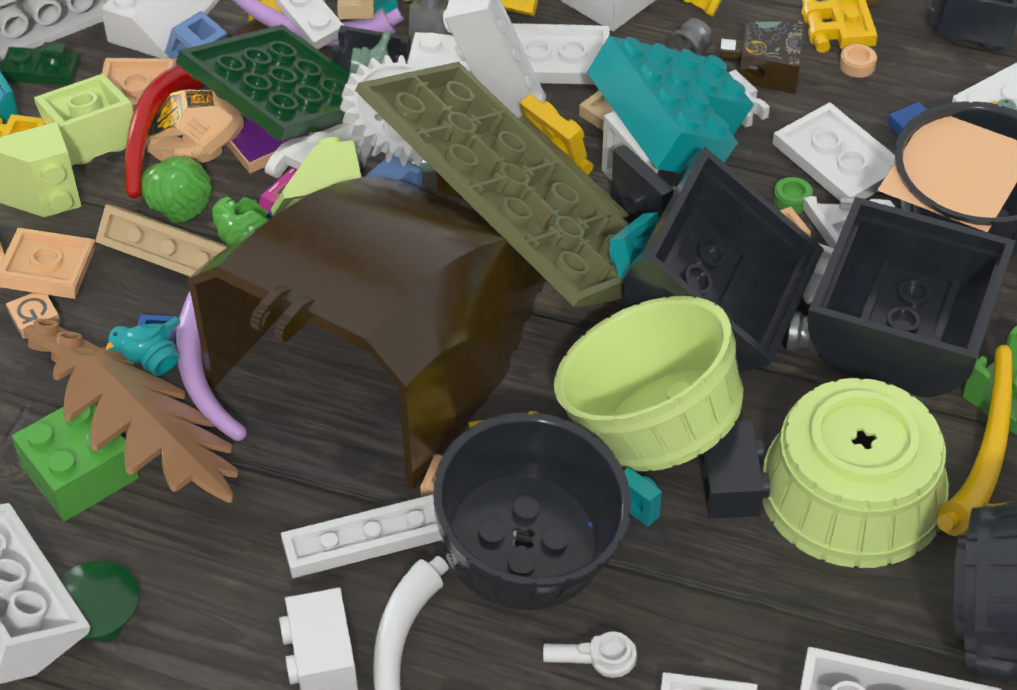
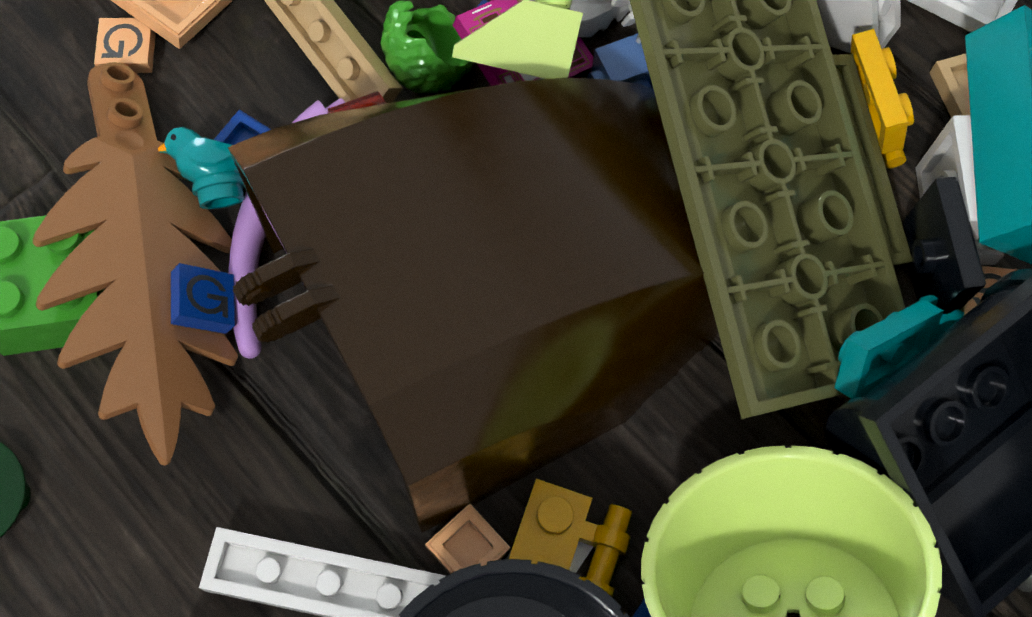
camera: 25 degrees right, 20 degrees up
none -> blue tile [171,263,235,334]

